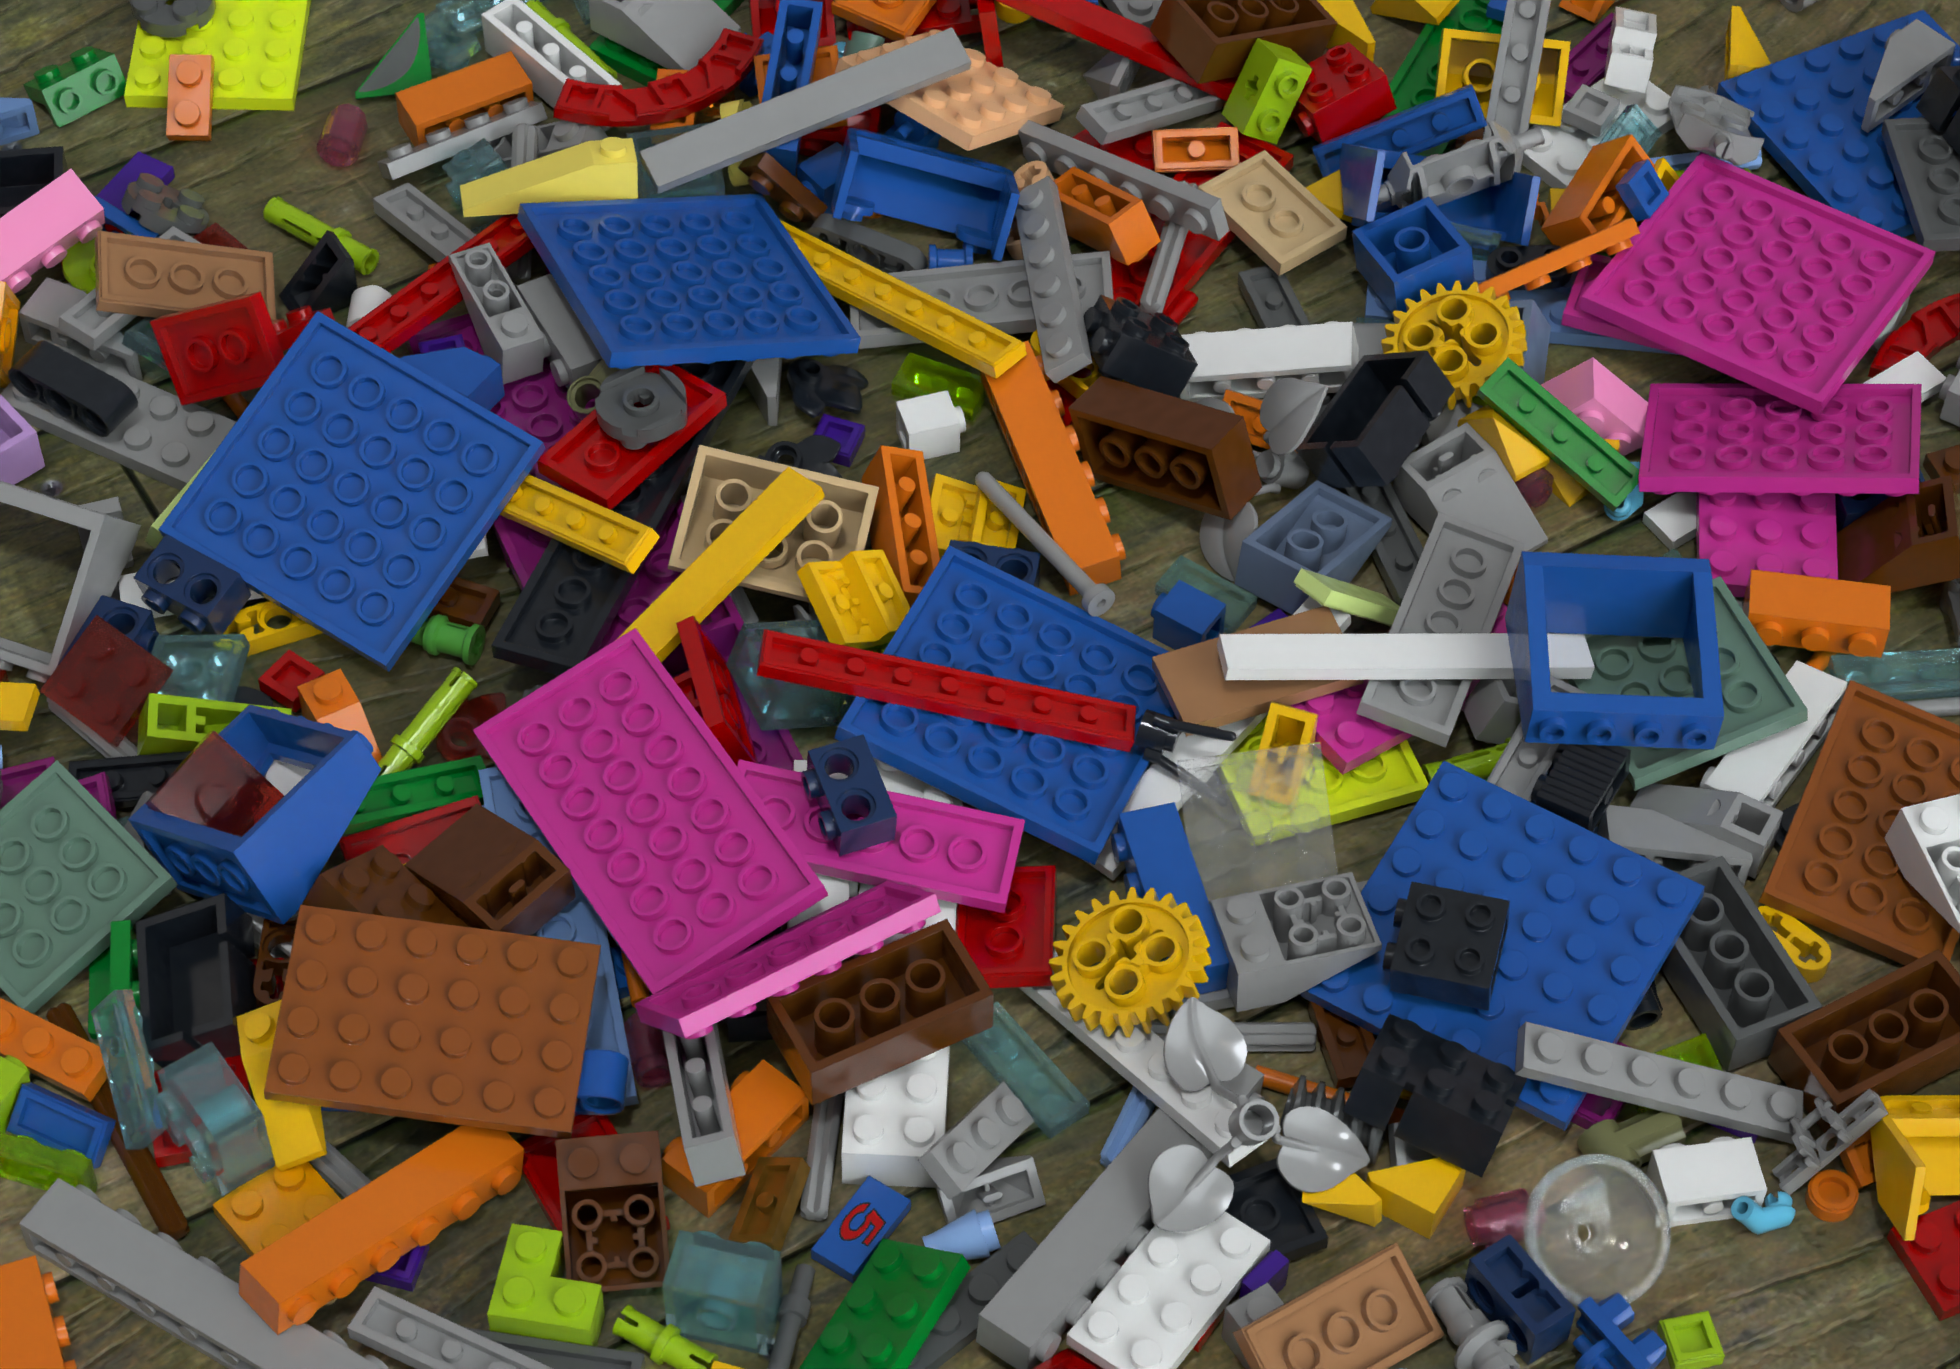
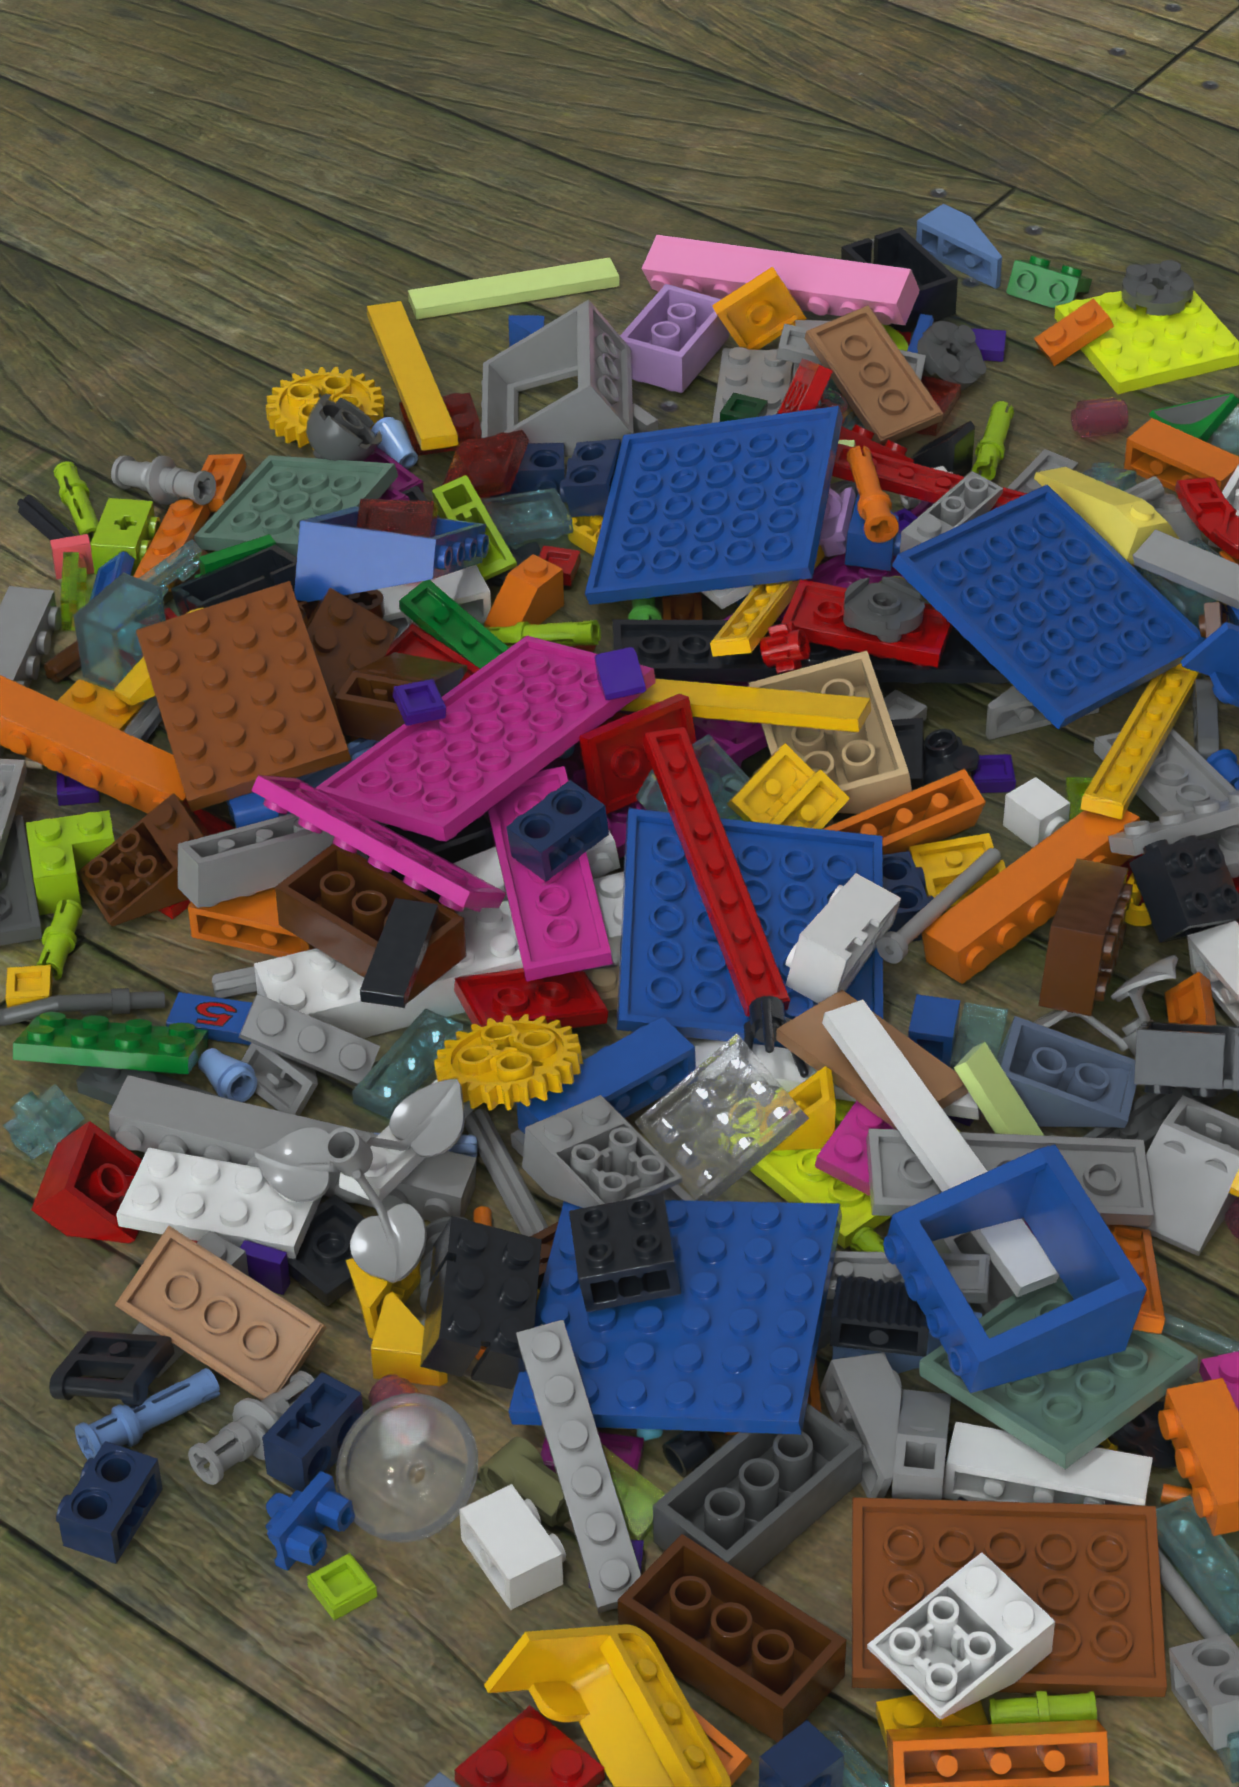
camera: 70 degrees right, 10 degrees down
black beam [8,340,138,437] -> none
light grey plate [377,97,548,180] -> none
clear light blue brick [663,1230,783,1356] -> none
pearl gold plate [727,1157,811,1254] -> none
black plate [787,359,869,418] -> none
medium azure arm [1731,1191,1796,1234] -> none
yellow beam [1758,905,1831,983] -> none
light grey piece [1772,1088,1888,1195] -> none
none -> black tile [360,898,439,1008]
none -> dark purple tile [393,679,446,726]
none -> dark purple slope [594,647,646,700]
none -> dark green plate [720,392,768,422]
none -> red gear [760,623,810,674]
none -> white wedge [785,873,901,1004]
none -> orange pin [847,446,899,543]

